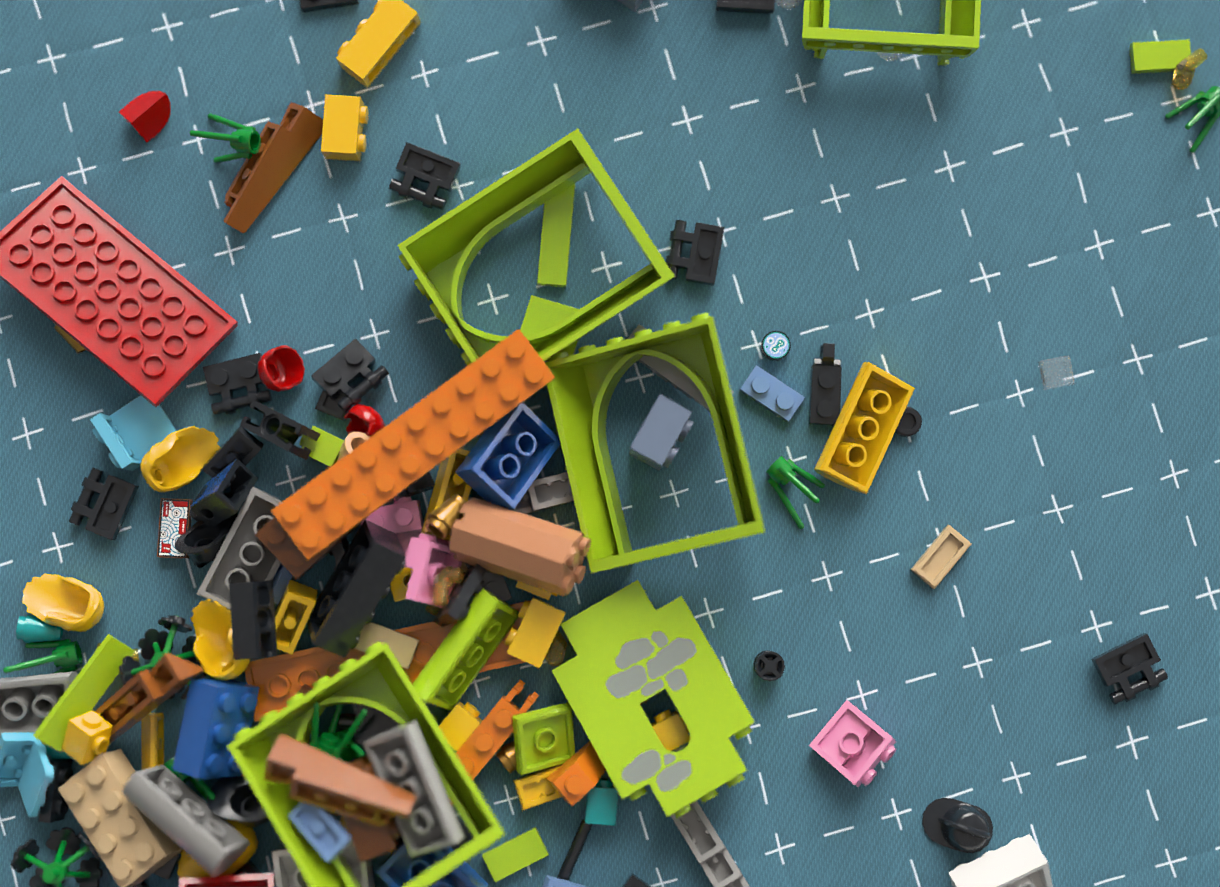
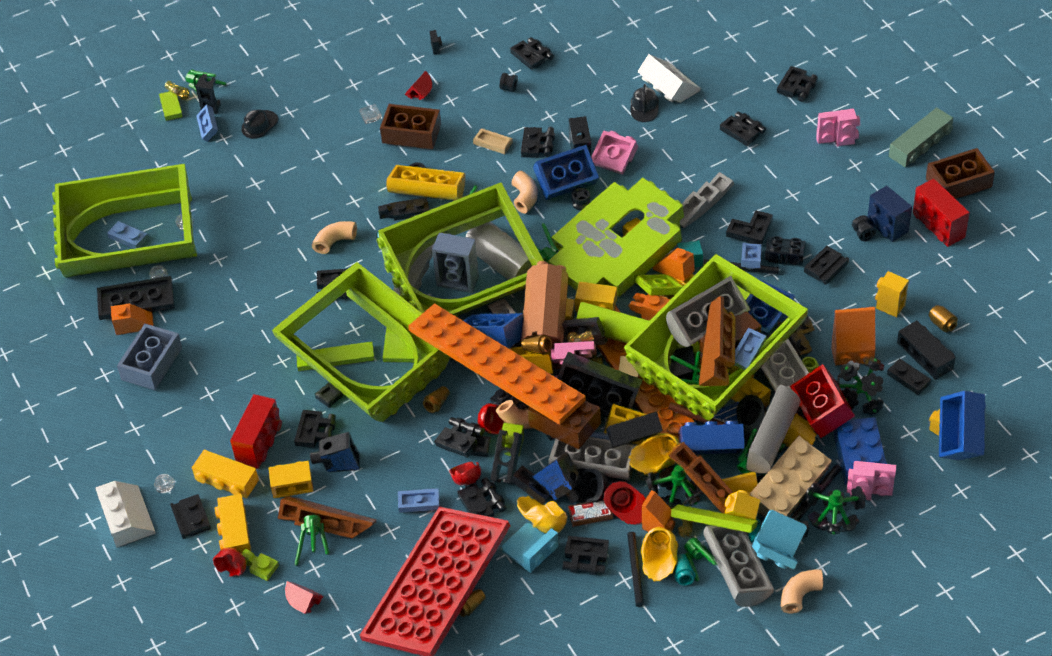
camera: 100 degrees left, 35 degrees down
none -> black hinge [195,73,221,114]
none -> medium blue plate [196,104,218,142]
none -> red hair [213,547,247,577]
none -> yellow brick [215,494,251,553]
none -> red brick [230,394,282,469]
none -> black piece [241,109,278,139]
none -> lime plate [242,549,279,581]
none -> black torso [310,432,360,472]
none -> light nougat cylinder [312,221,357,254]
none -> reddish brown brick [380,104,441,149]
none -> medium blue plate [398,488,440,513]
none -> red brick [405,70,432,100]
none -> pearl gold cone [423,386,450,413]
none -> black plate [429,30,442,55]
none -> light grey brick [465,221,532,280]
none -> black wheel [499,73,518,92]
none -> light nougat cylinder [512,171,538,214]
none -> black plate [521,127,555,158]
none -> blue brick [533,145,599,200]
none -> green plant [535,223,559,264]
none -> black torso [569,116,591,156]
none -> red piece [604,481,646,525]
none -> black bar [627,532,644,607]
none -> orange slope [642,490,675,532]

